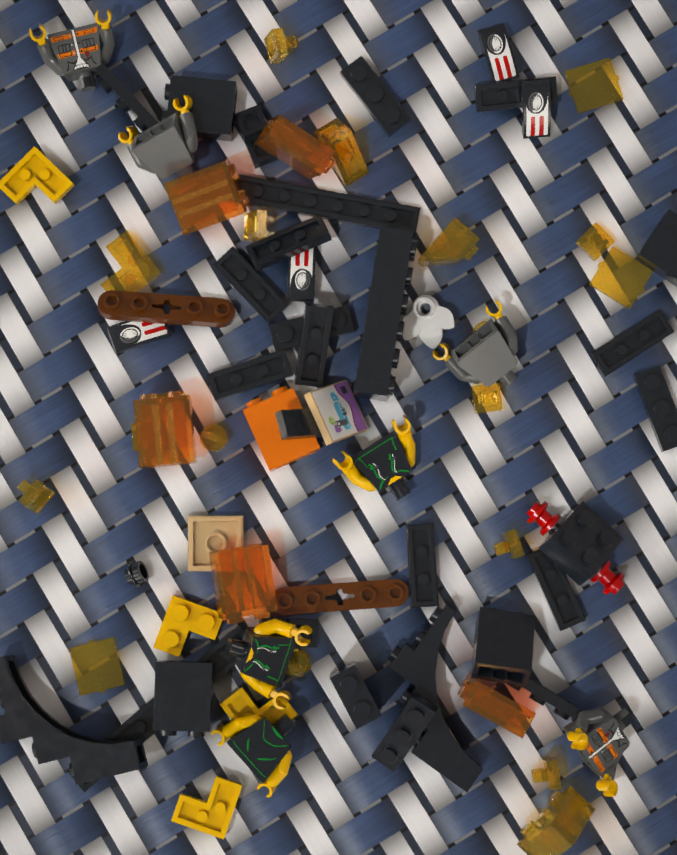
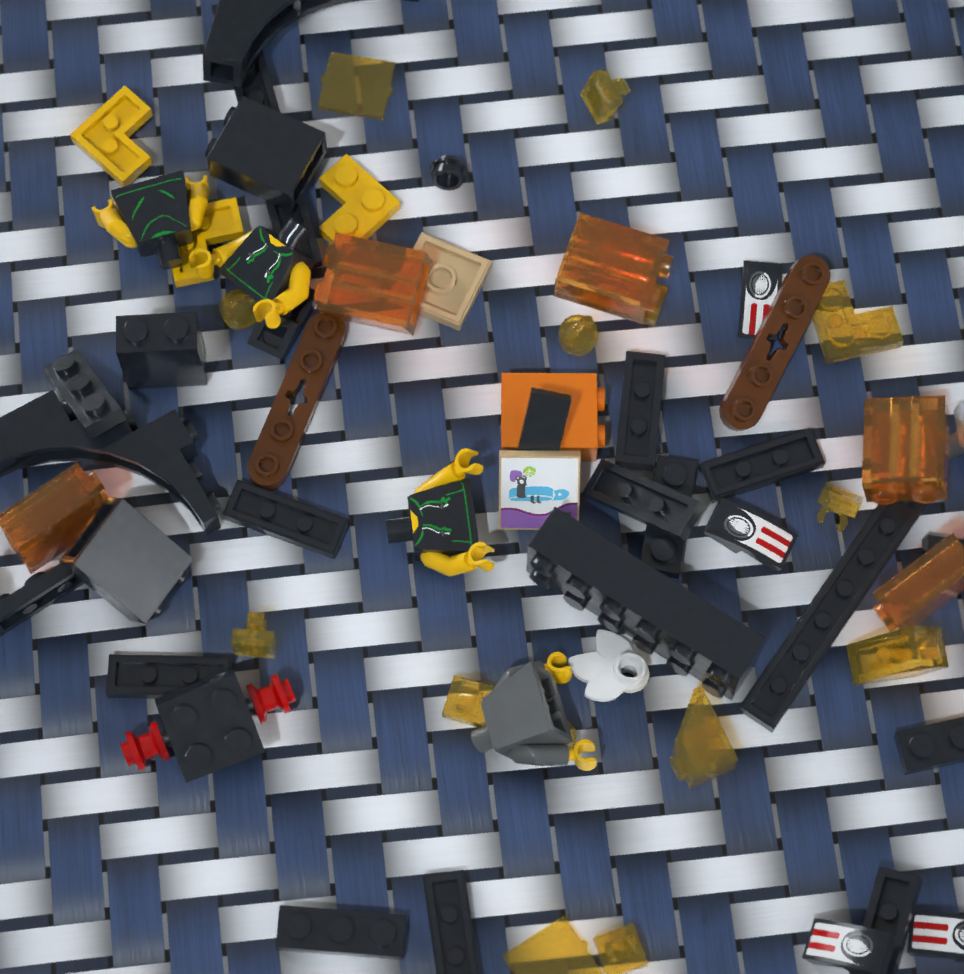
camera: 115 degrees right, 15 degrees down
black tile [245,214,332,272] -> none

